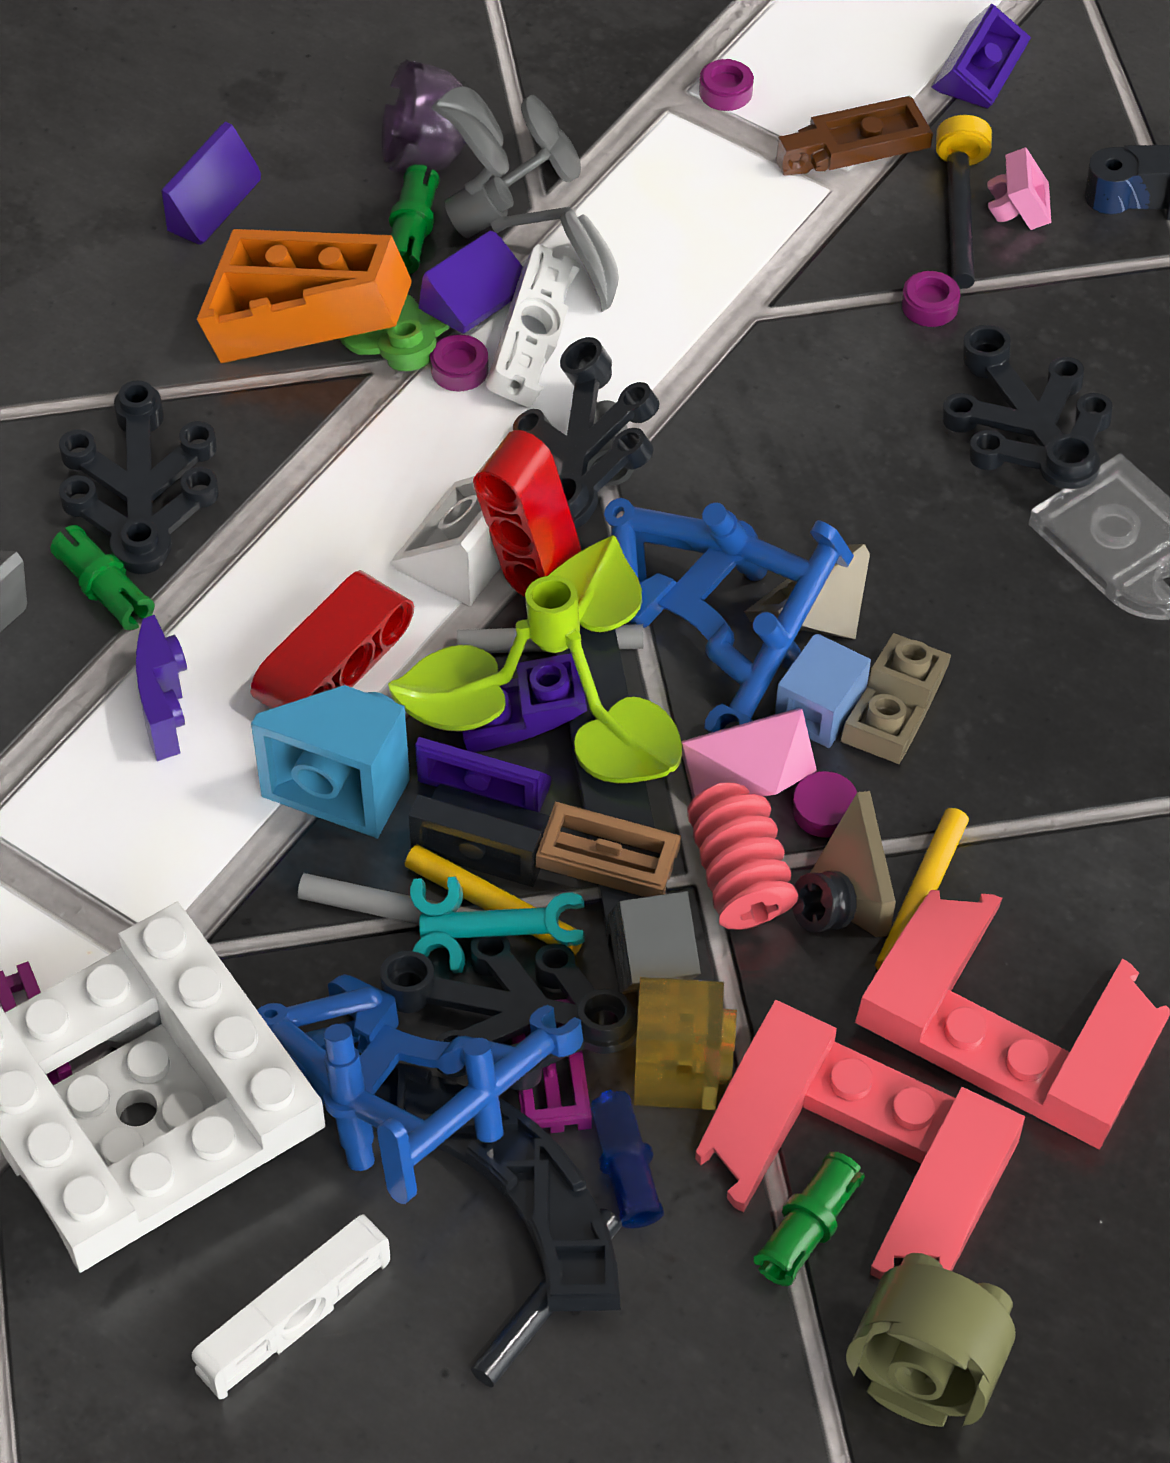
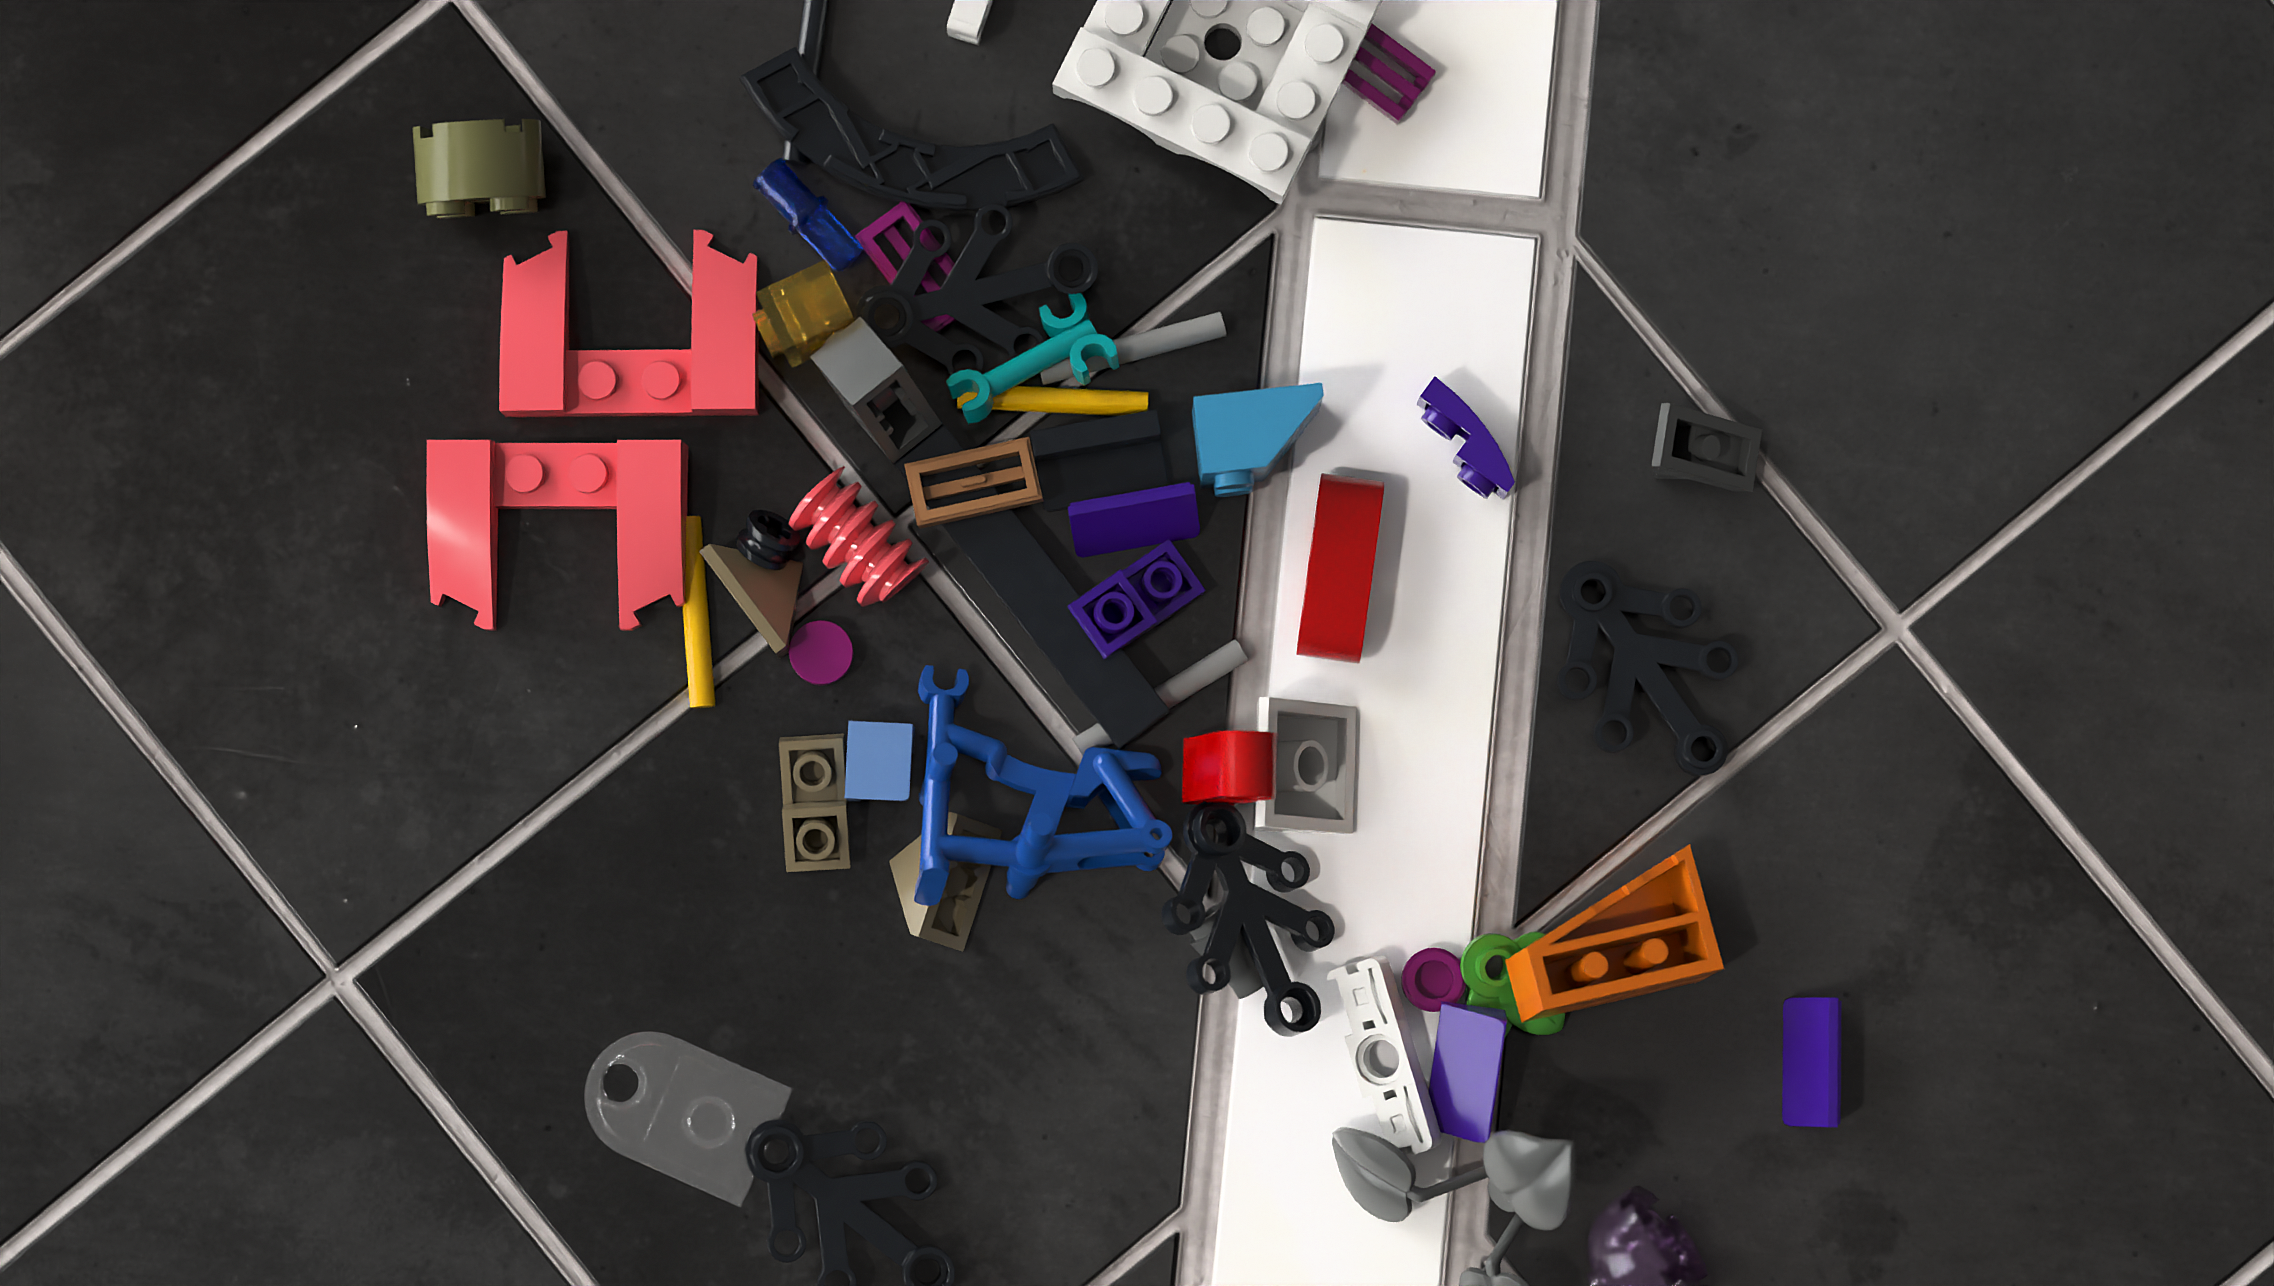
camera: 150 degrees right, 30 degrees up
green pin [50,525,155,631] -> none
blue piece [257,974,583,1204] -> none
lime plant [388,535,682,783] -> none
green pin [389,165,440,274] -> none
bright pink slope [681,708,817,798] -> none
green pin [754,1152,865,1286] -> none

